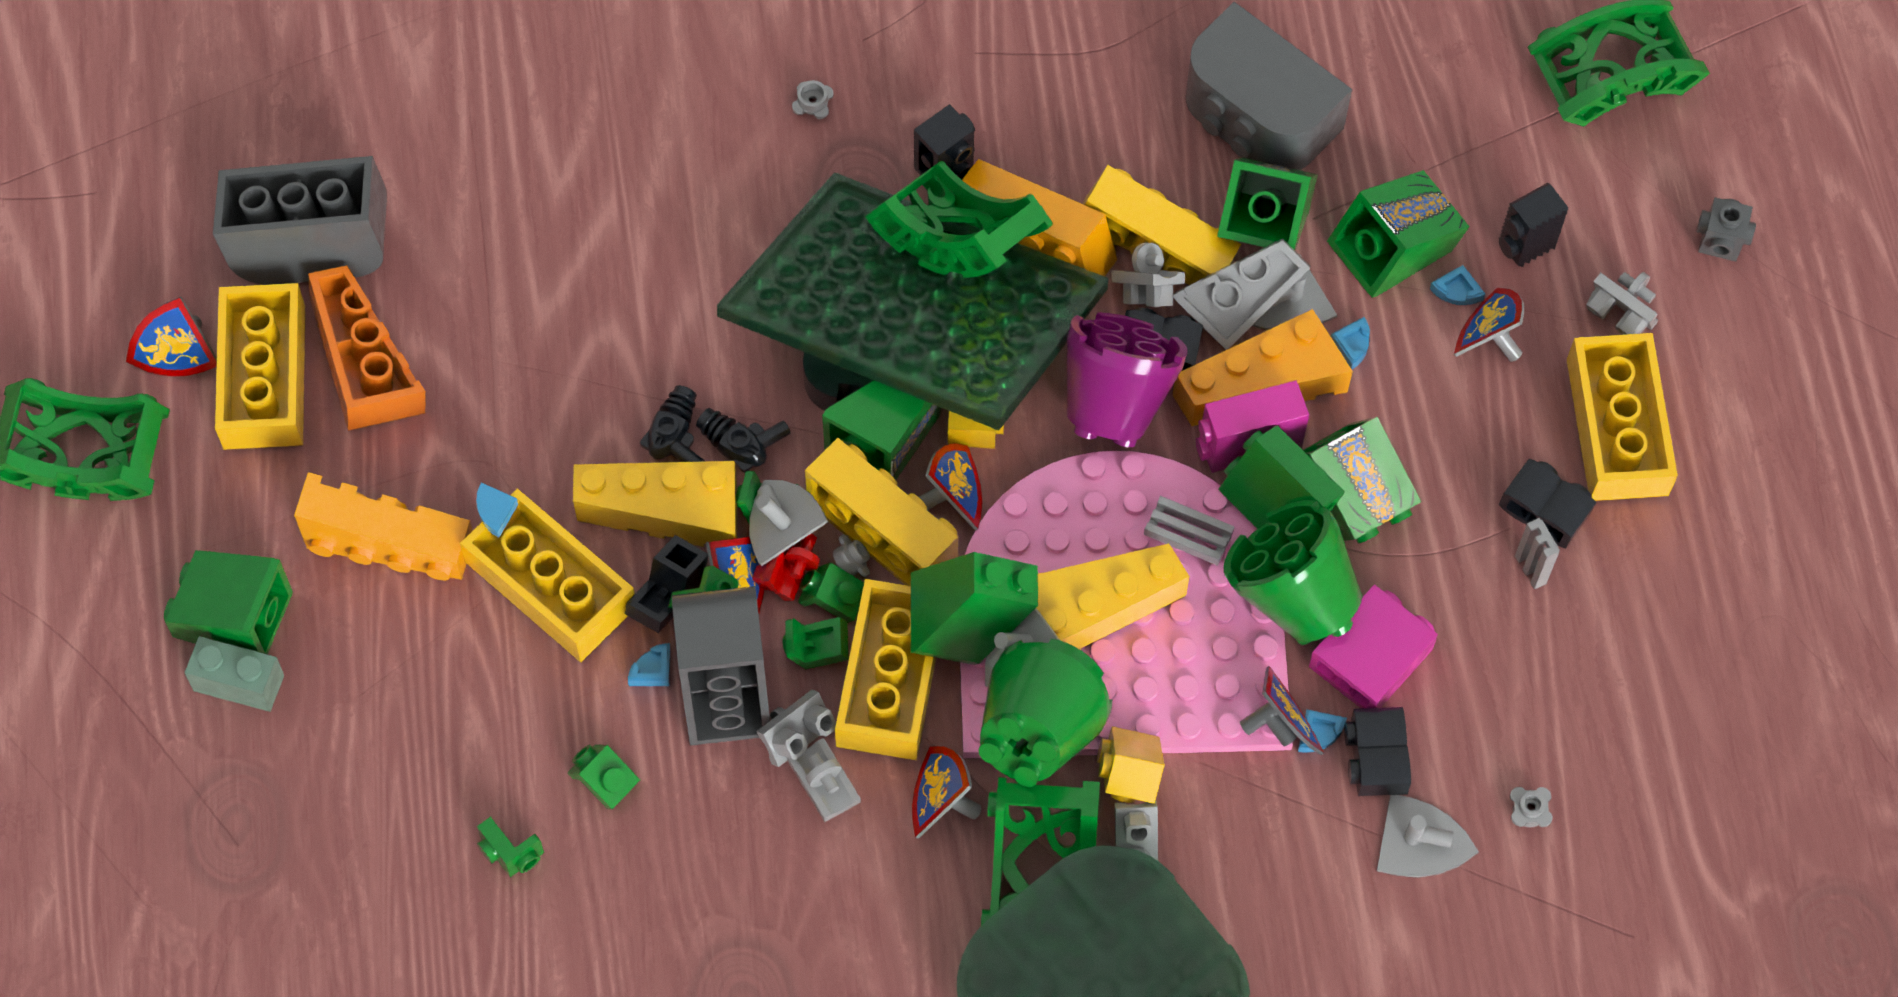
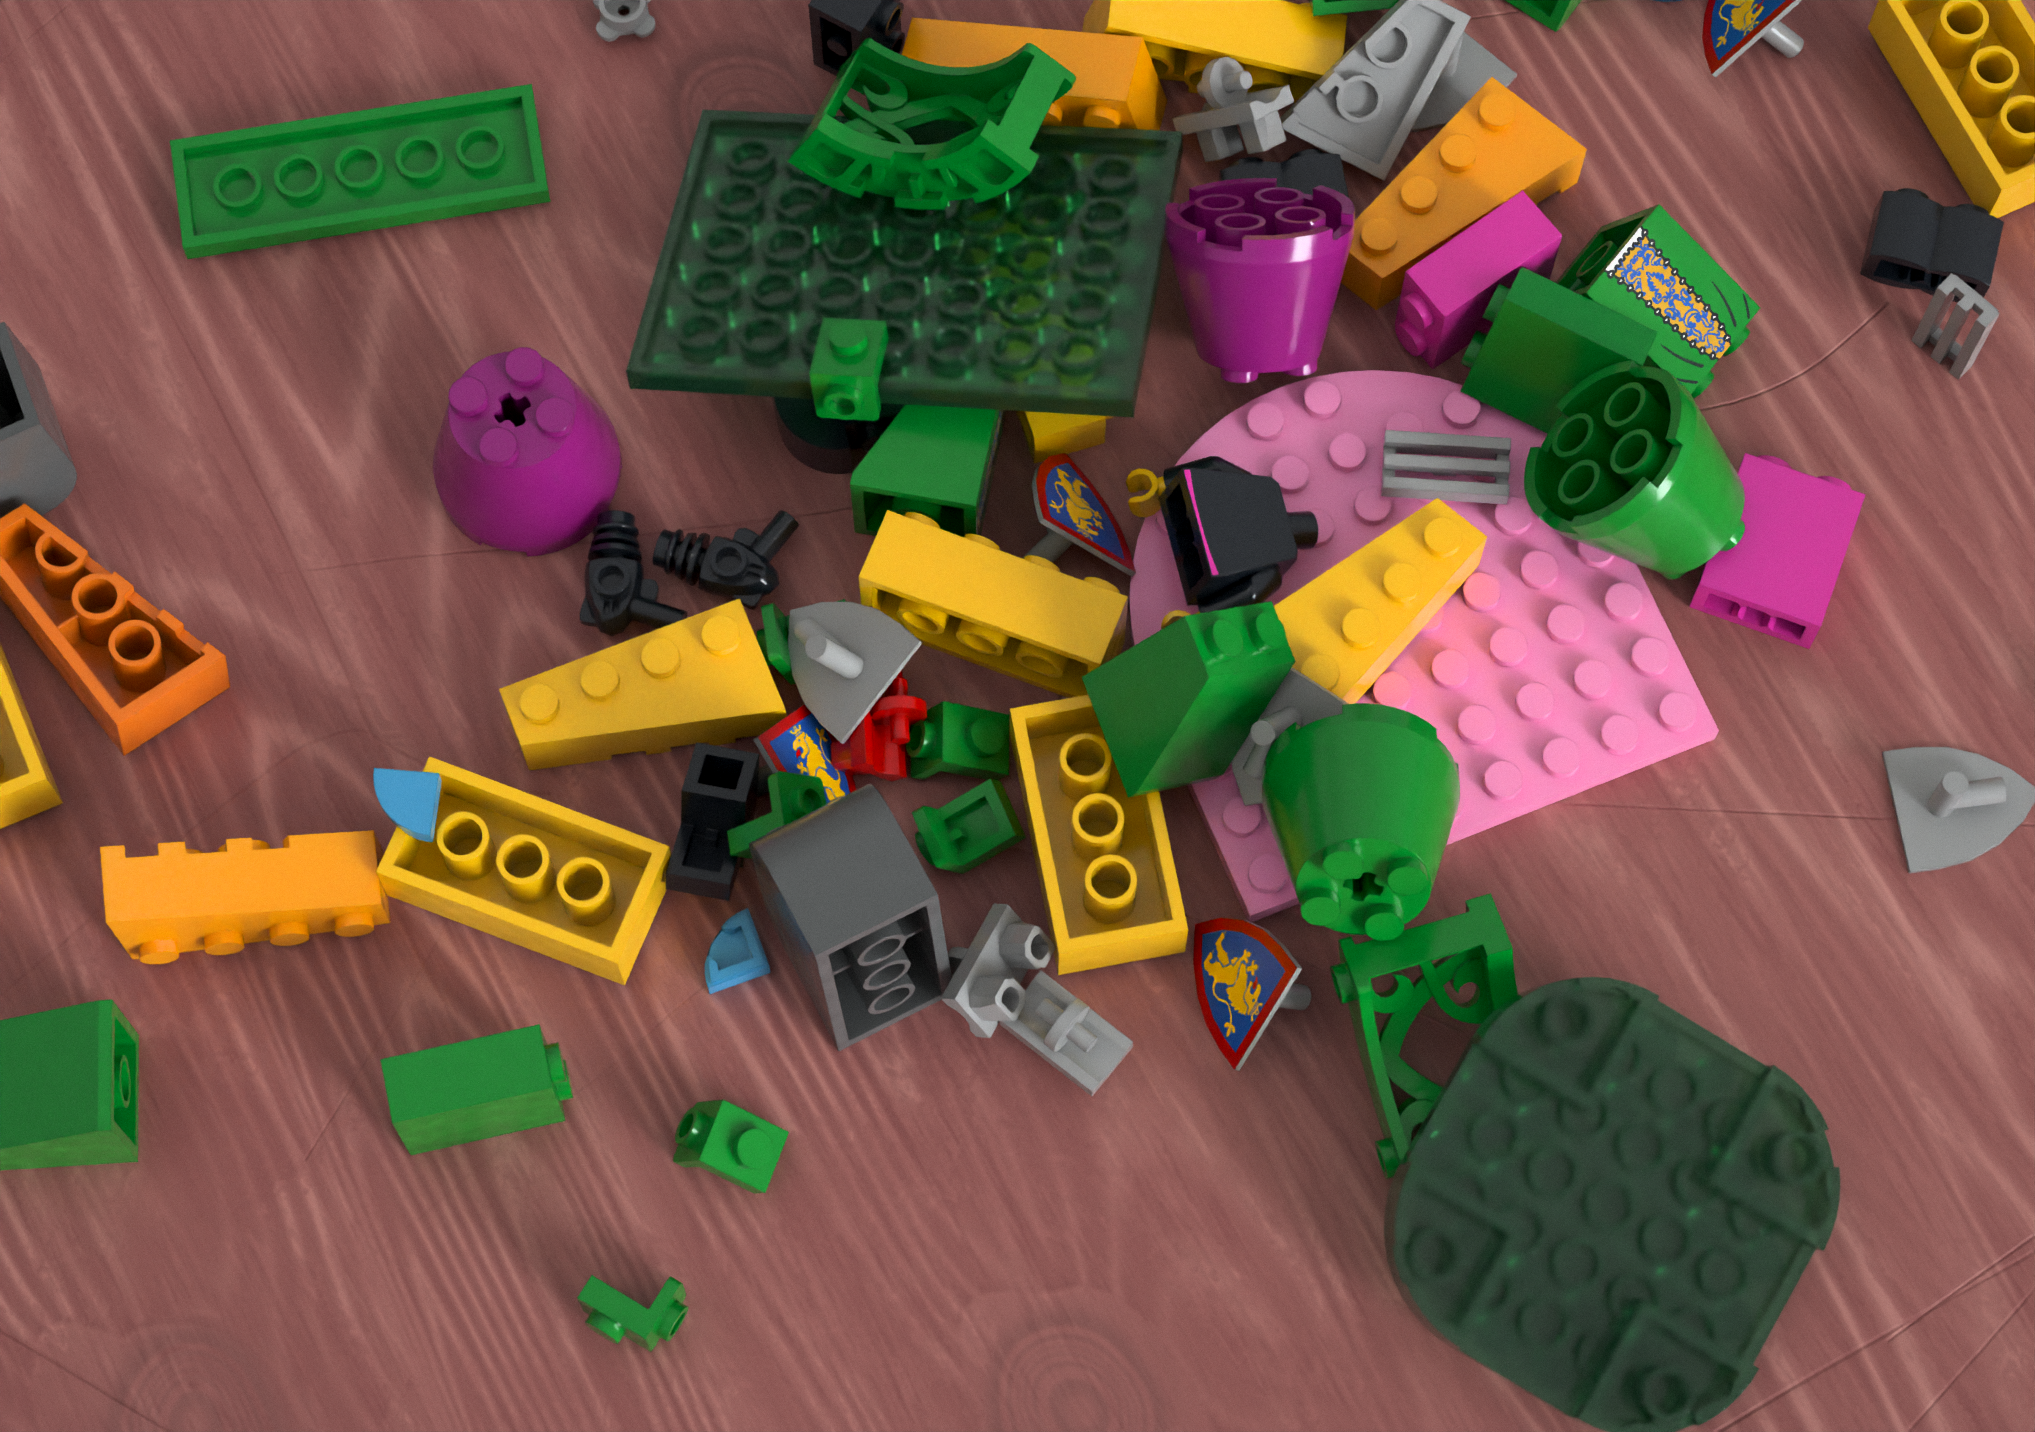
camera: 20 degrees left, 5 degrees up
sand green brick [185,636,284,712] -> none
light grey plate [833,534,870,577] -> none
yellow brick [1097,726,1165,804] -> none
light grey hips [1115,801,1158,879] -> none
shield [1240,666,1324,755] -> none
dark azure tile [1298,709,1347,753] -> none
dark azure tile [1331,317,1370,369] -> none
black brick [1344,707,1411,796] -> none
none -> green plate [170,84,551,259]
none -> green brick [380,1024,573,1155]
none -> magenta cone [433,347,622,557]
none -> green bracket [809,318,889,421]
none -> black torso [1126,456,1318,629]

